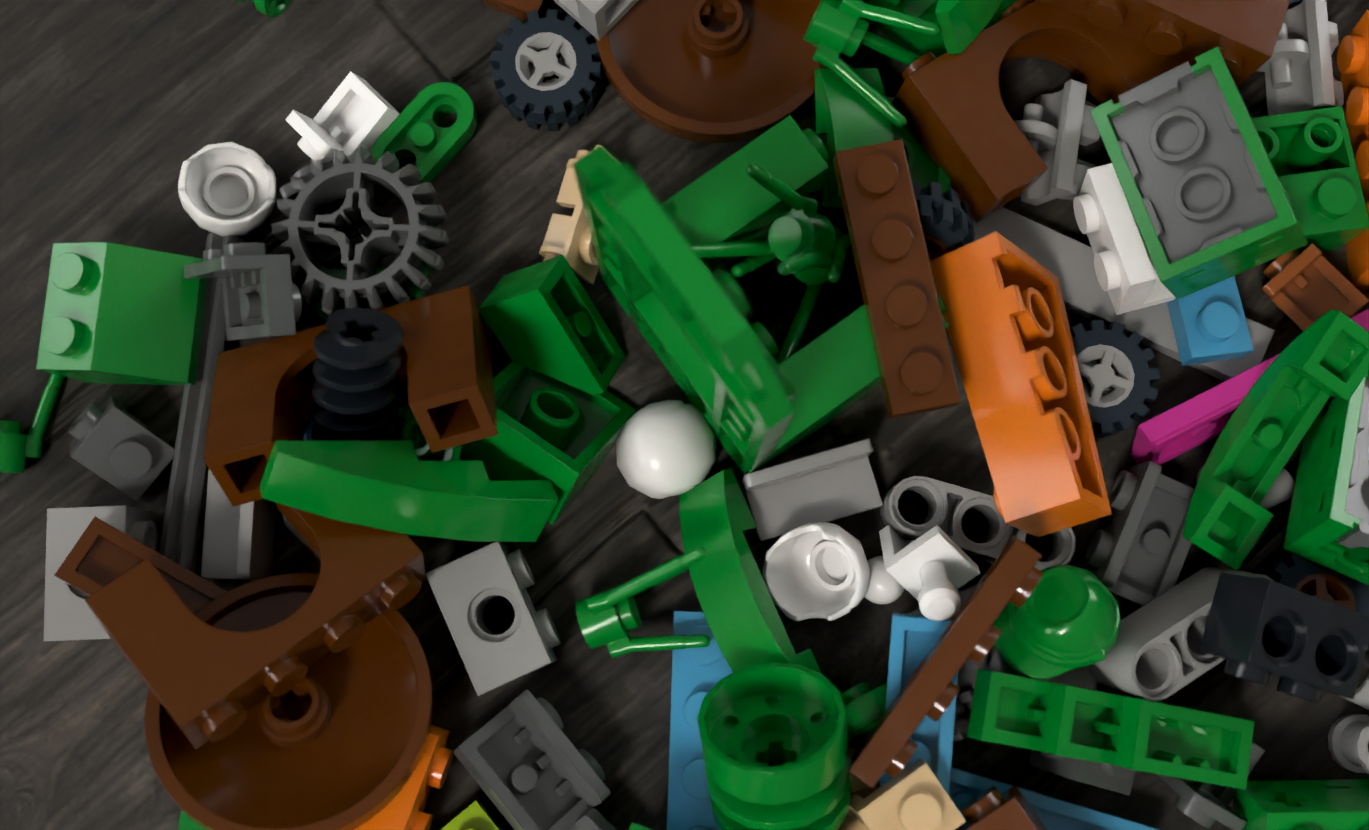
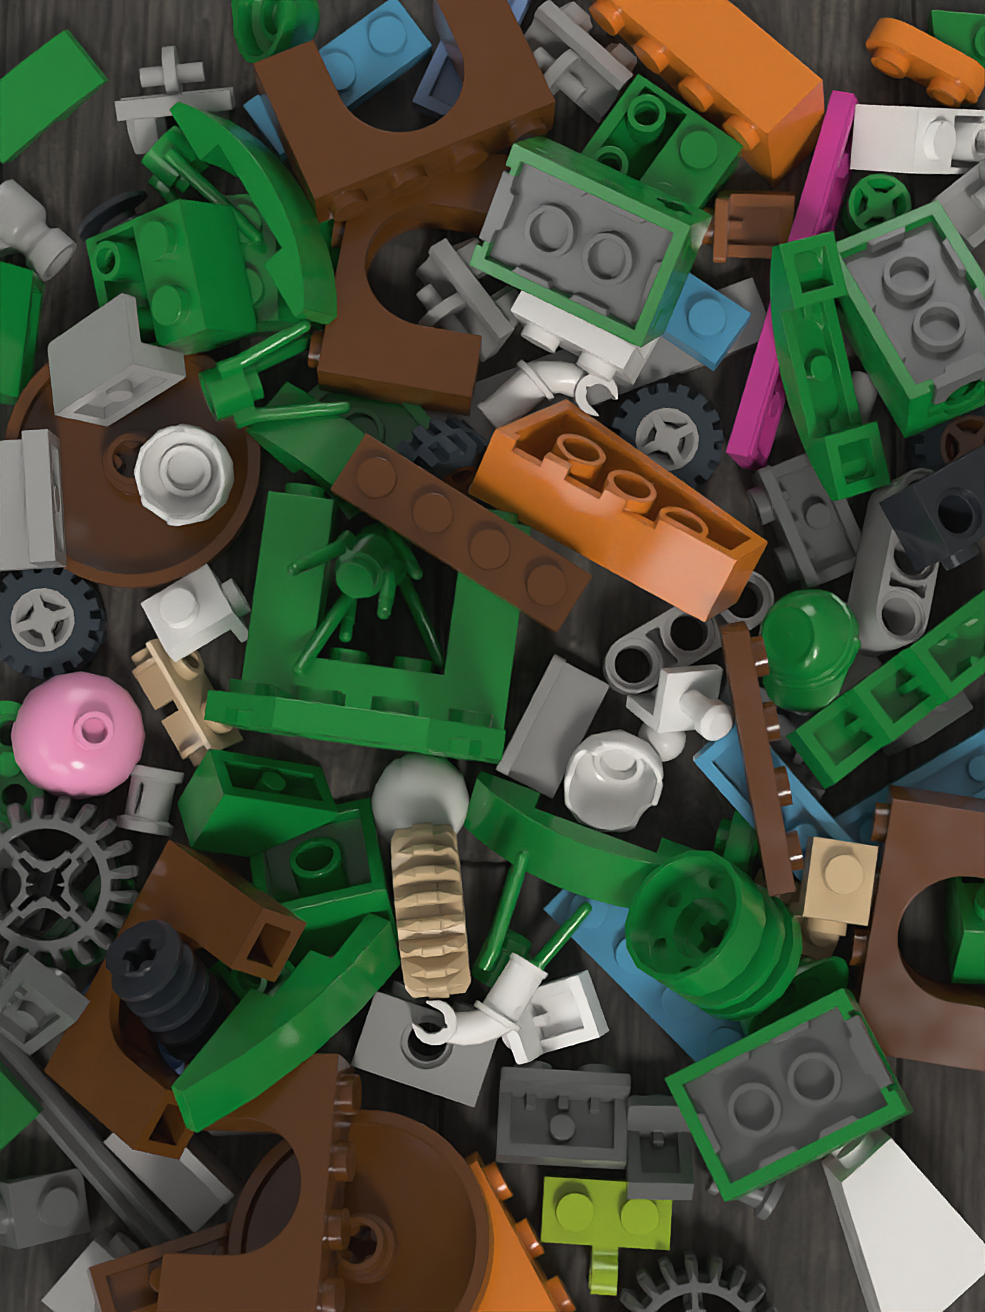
camera: 55 degrees left, 5 degrees up
none -> bright pink cylinder [11,671,145,801]
none -> light grey bush [116,764,184,836]
none -> white hair [134,424,234,526]
none -> white bracket [141,564,251,662]
none -> tan gear [391,822,471,1000]
none -> white piece [412,952,548,1046]
none -> white piece [477,359,618,429]
none -> white bracket [501,970,609,1065]

